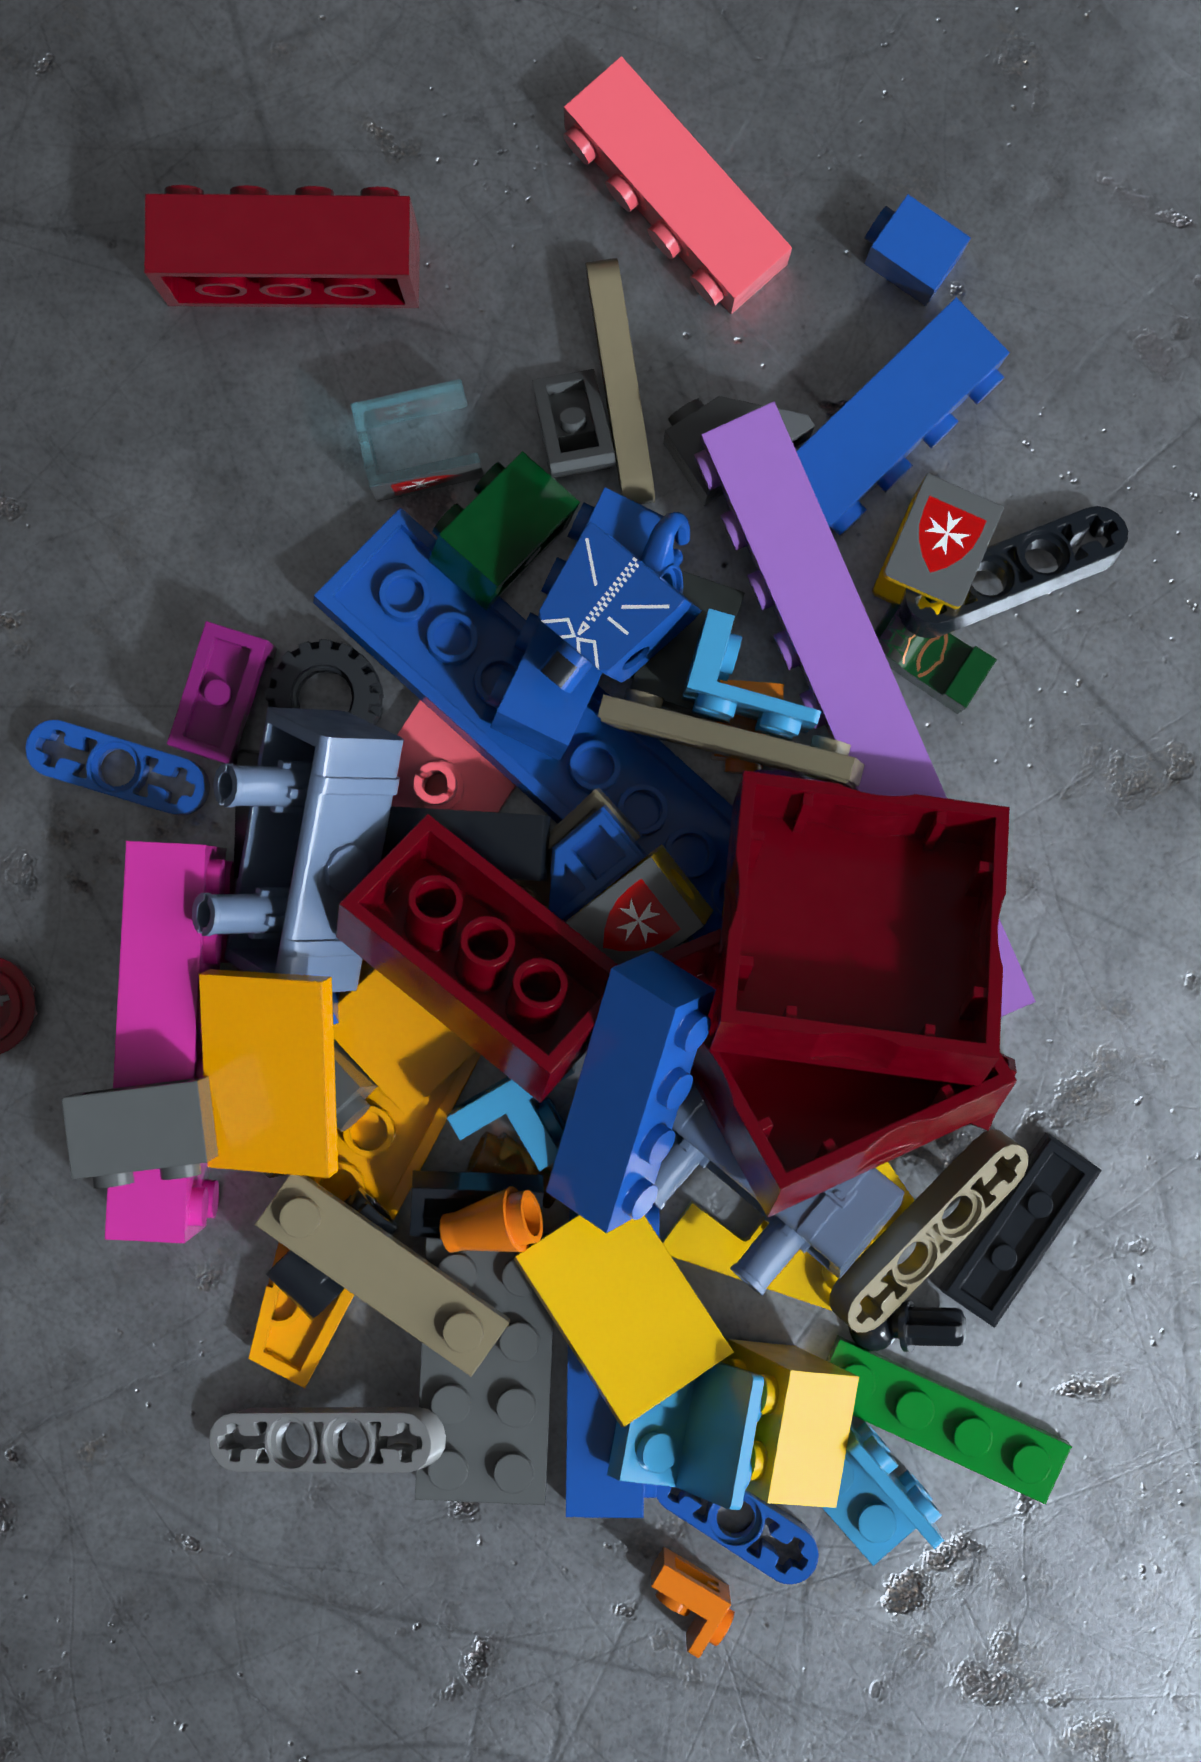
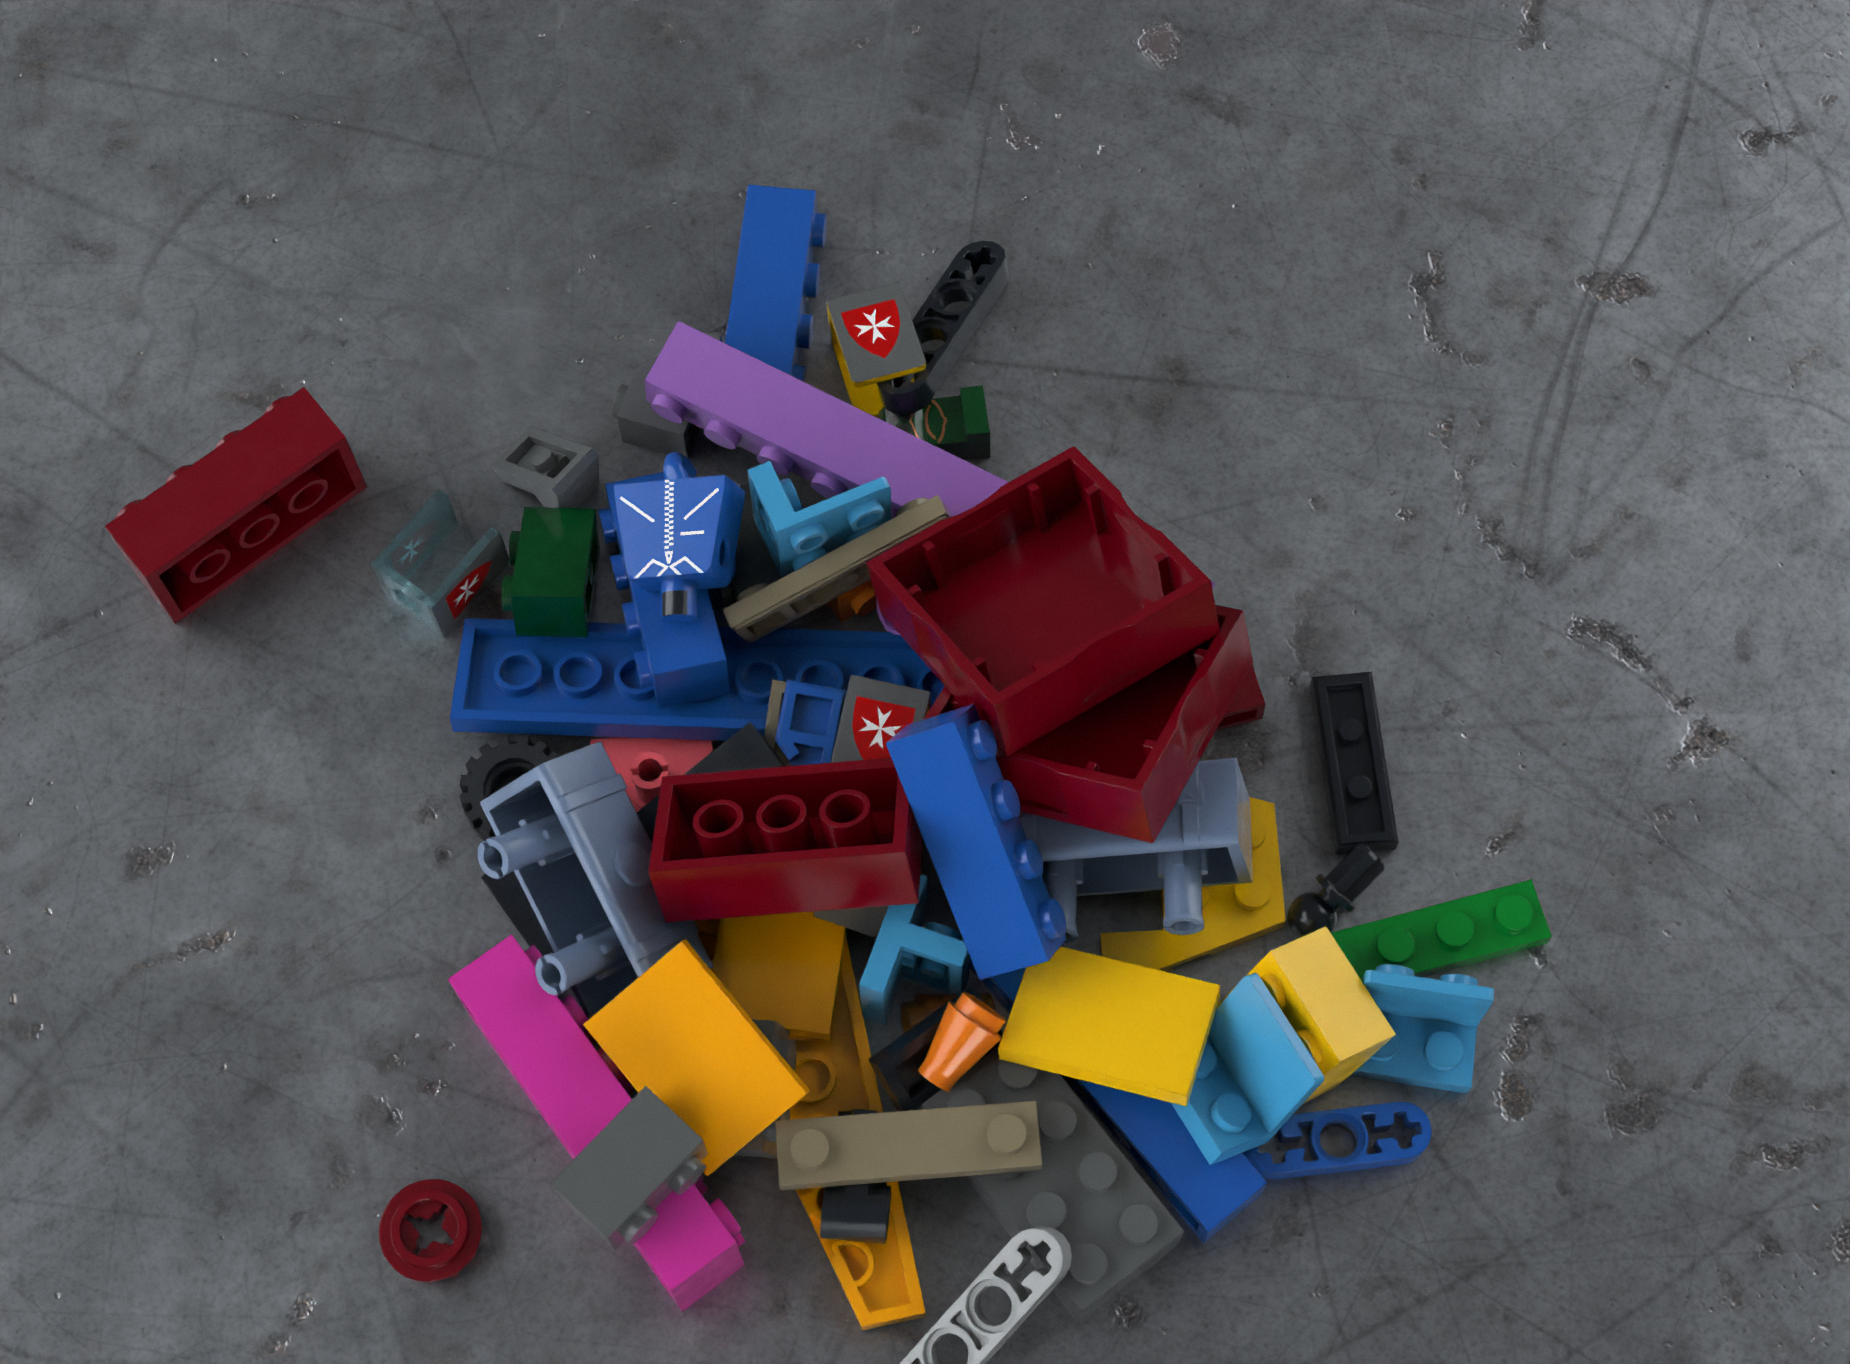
camera: 40 degrees left, 20 degrees down
blue beam [26,720,210,816] -> none
magenta panel [167,621,277,765] -> none
coral brick [563,56,792,314] -> none
dark tan beam [585,258,655,505] -> none
orange bracket [651,1546,735,1658] -> none
dark tan beam [829,1130,1029,1332] -> none
blue brick [864,194,971,306] -> none

